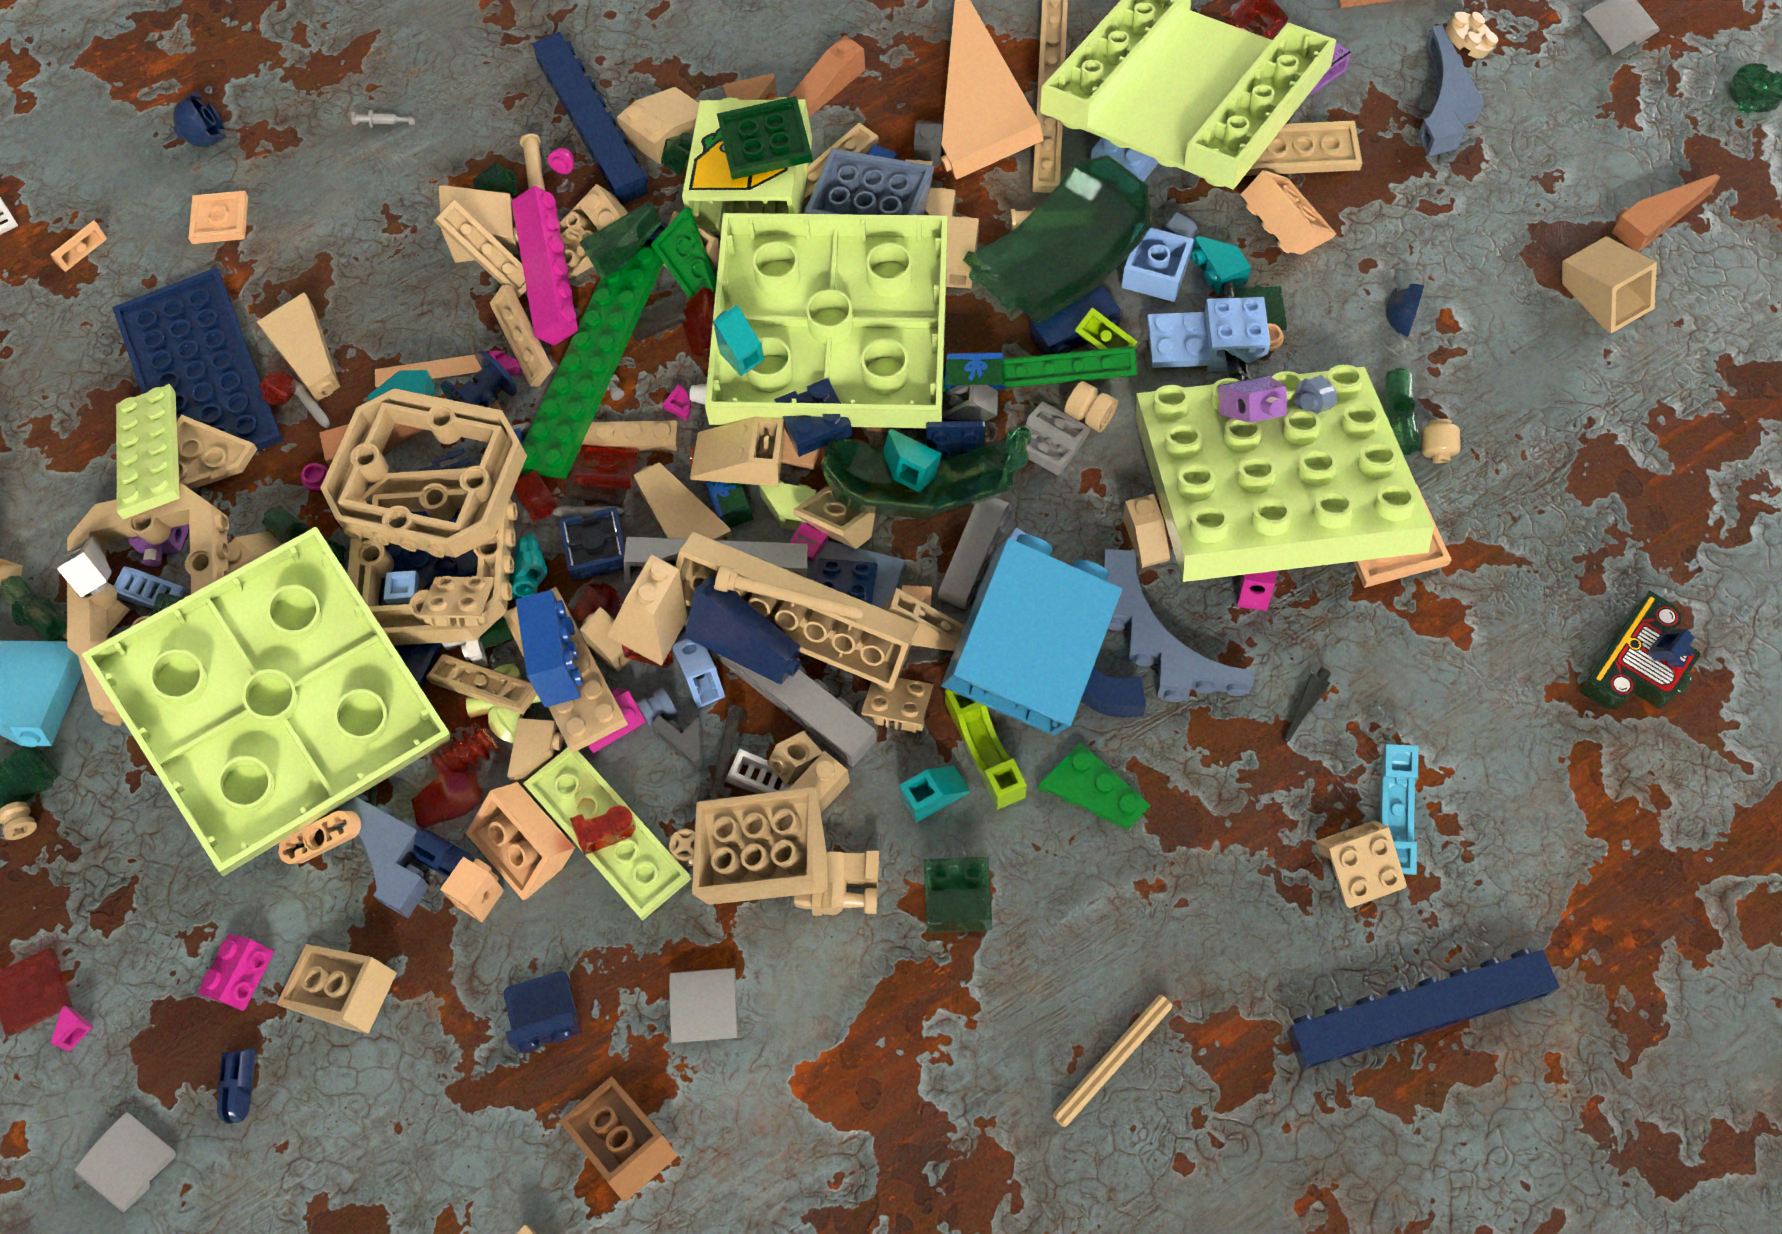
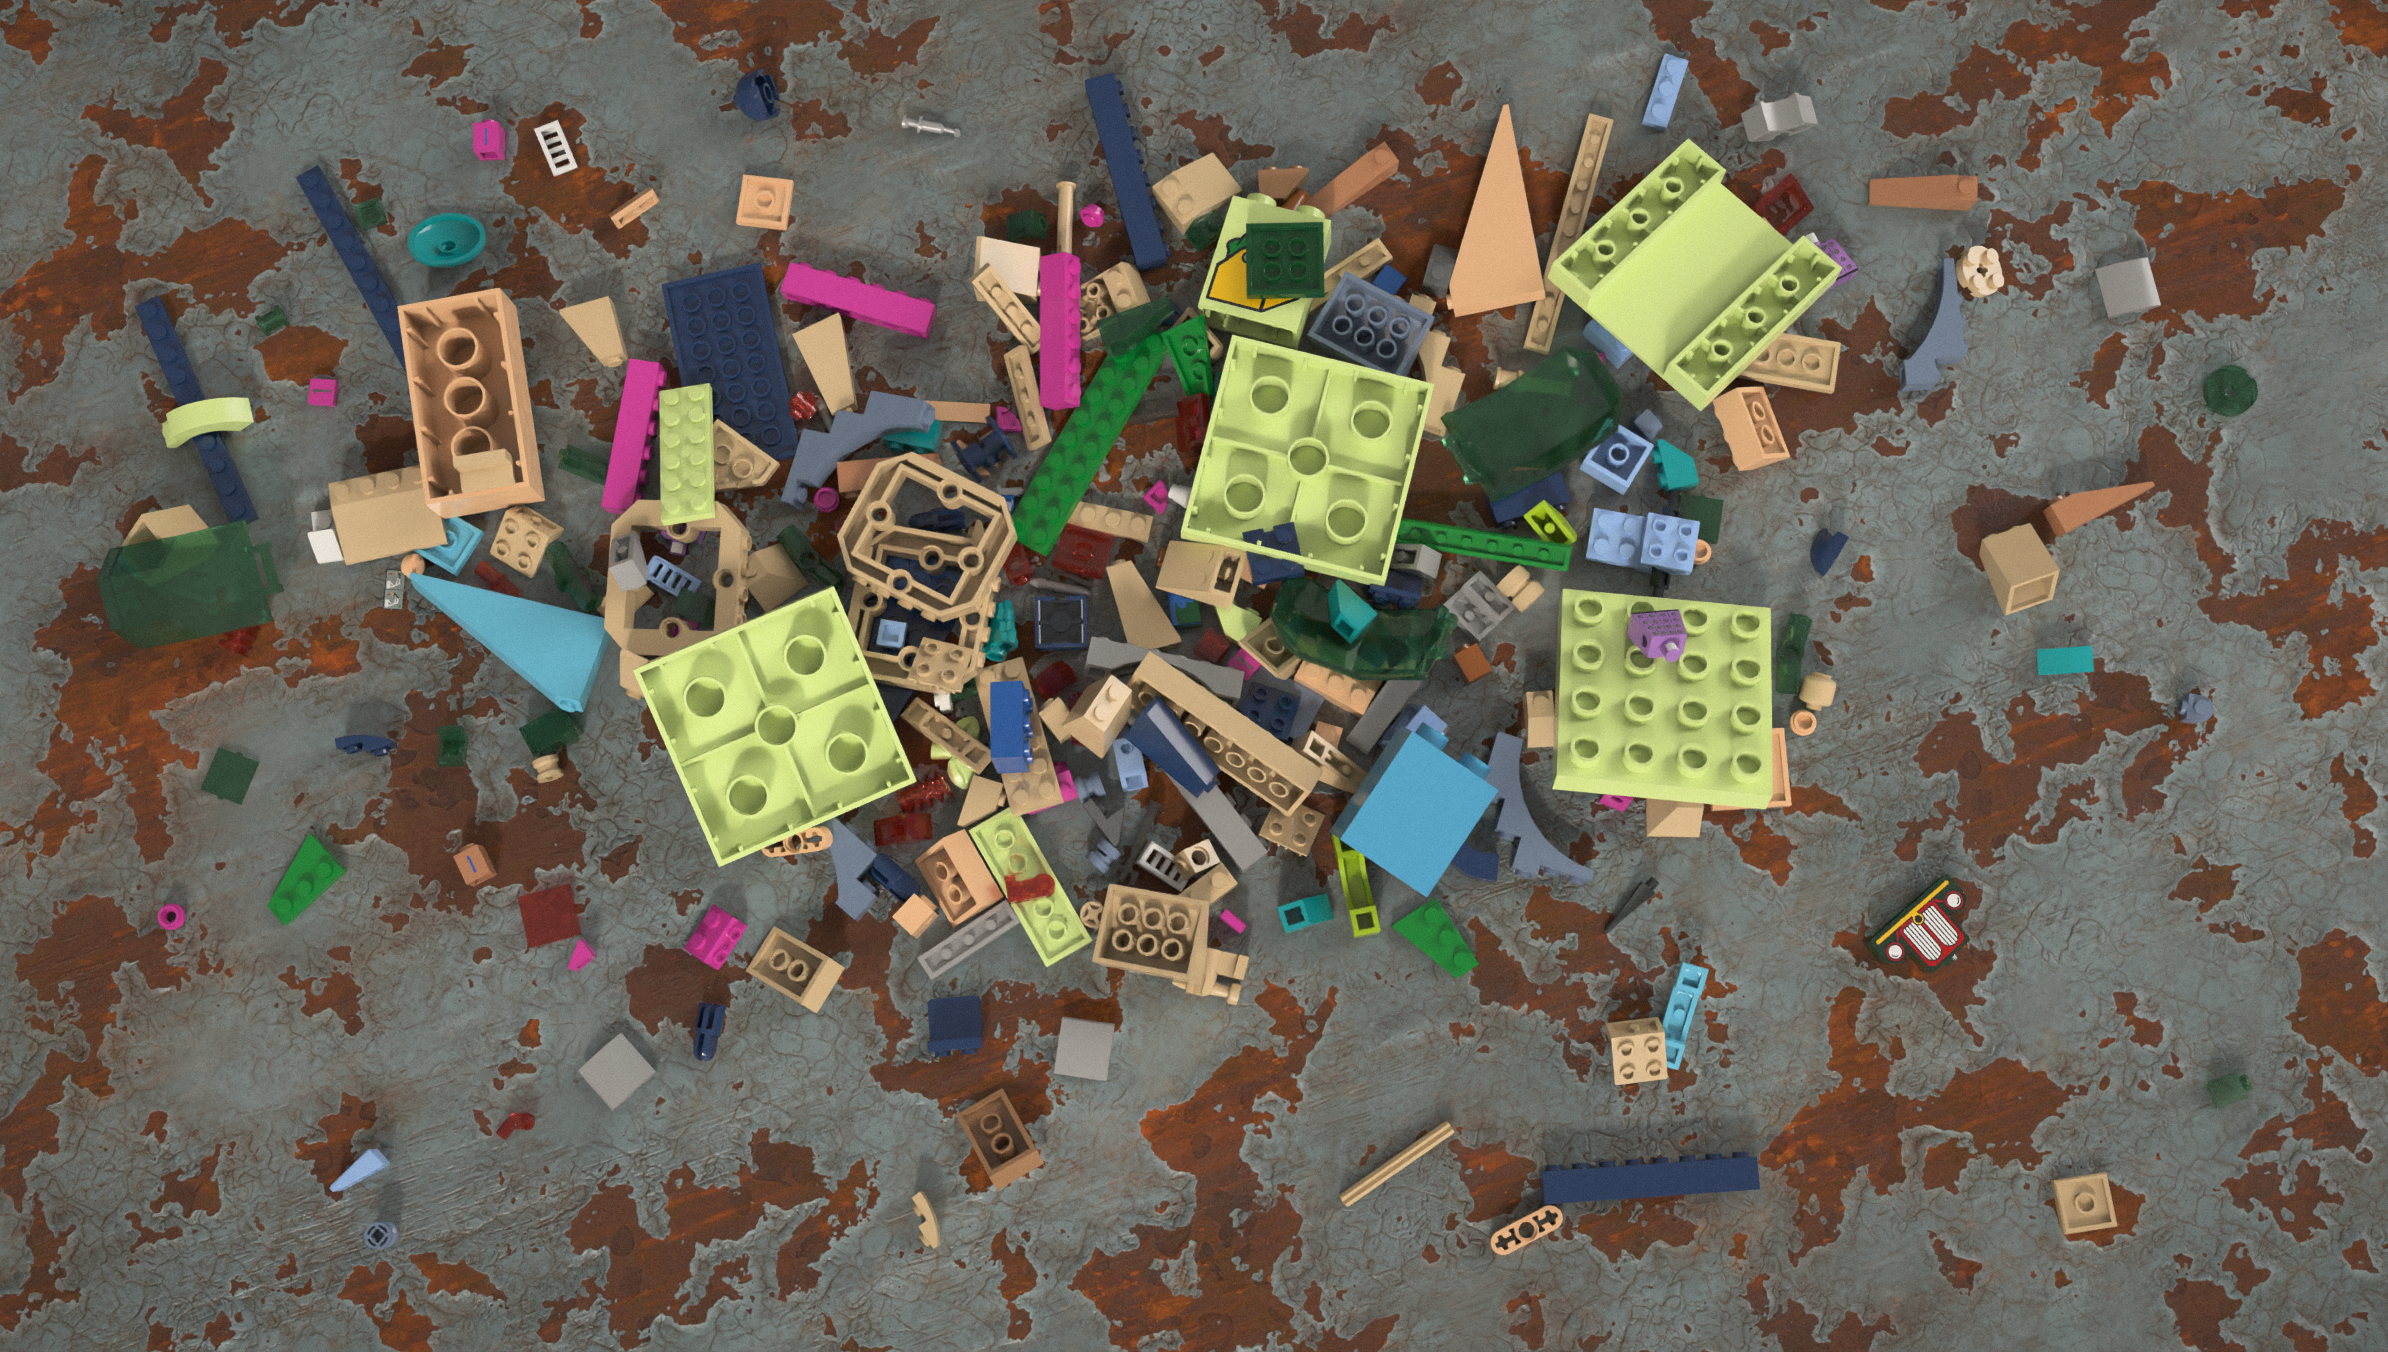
camera: 10 degrees right, 15 degrees up
teal slope [713,305,764,376] -> none
tan piece [714,565,863,619] -> none
clear green slope [924,857,992,933] -> none
dark green piece [945,352,1006,390] -> none
sand blue plate [1294,375,1337,414] -> none
dark blue tile [1647,629,1695,668] -> none
none -> clear green hinge [558,444,610,486]
none -> tan slope [559,296,629,367]
none -> dark pink brick [601,358,667,514]
none -> dark pink brick [781,262,937,340]
none -> sand blue arch [781,391,935,510]
none -> light grey plate [917,900,1021,980]
none -> sand blue wheel [1085,837,1121,874]
none -> clear red brick [1194,628,1231,665]
none -> dark pink tile [1220,909,1246,935]
none -> light nougat slope [1294,637,1387,719]
none -> dark orange brick [1452,643,1492,686]
none -> light nougat beam [1490,1205,1563,1255]
none -> tan slope [1646,798,1704,838]
none -> light nougat plate [1789,710,1816,736]
none -> teal slope [2036,646,2094,675]

